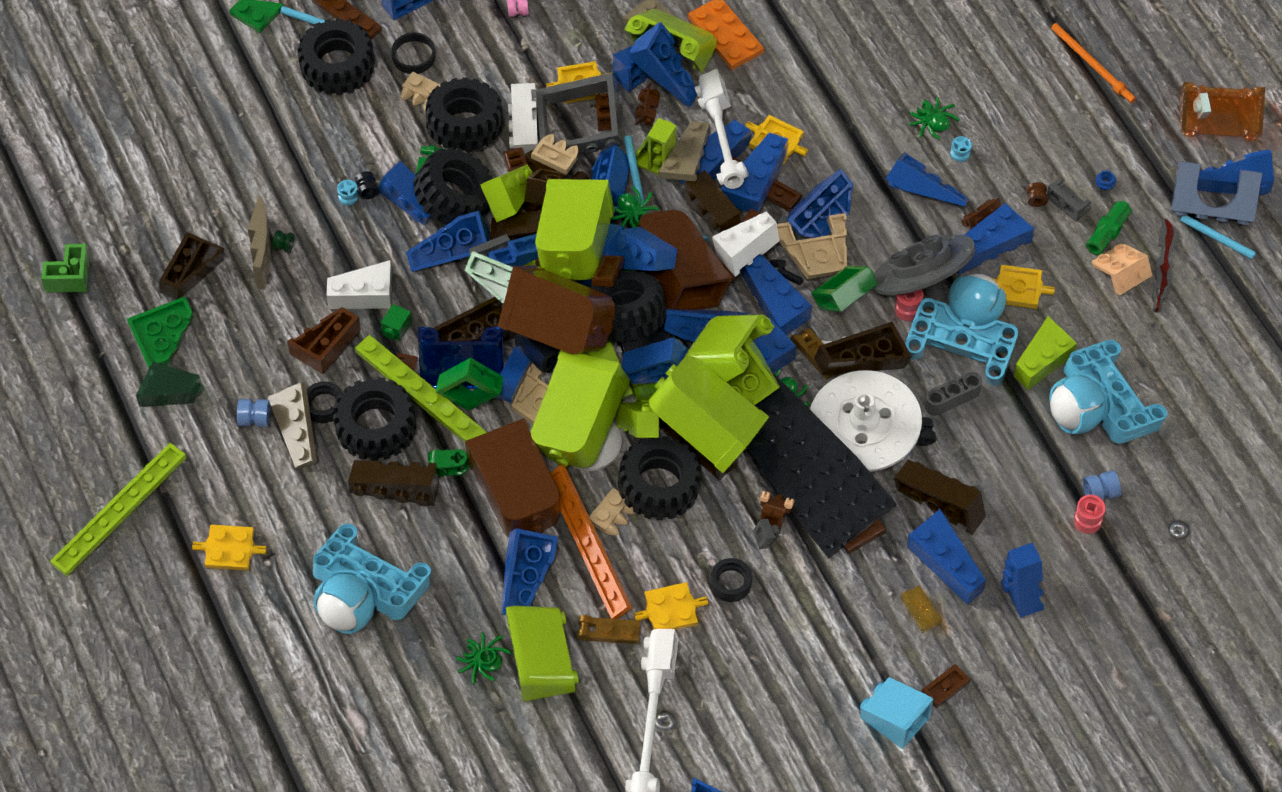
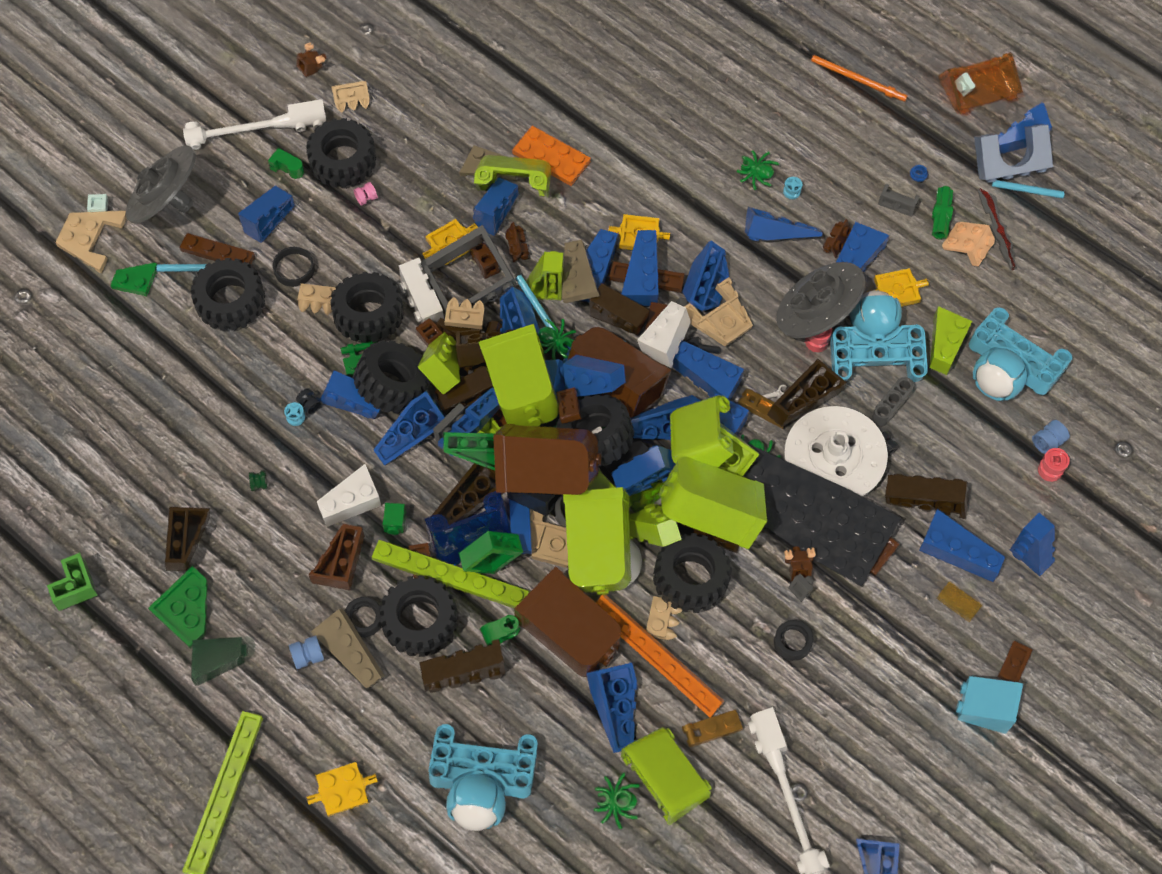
camera: 25 degrees left, 5 degrees up
dark tan slope [248,196,271,290] -> none
blue wedge [629,22,697,107] -> none
yellow plate [634,582,708,630] -> none
white bar [695,69,749,189] -> none
green window [811,265,877,312] -> none
reddish brown wheel [1026,182,1048,207] -> none

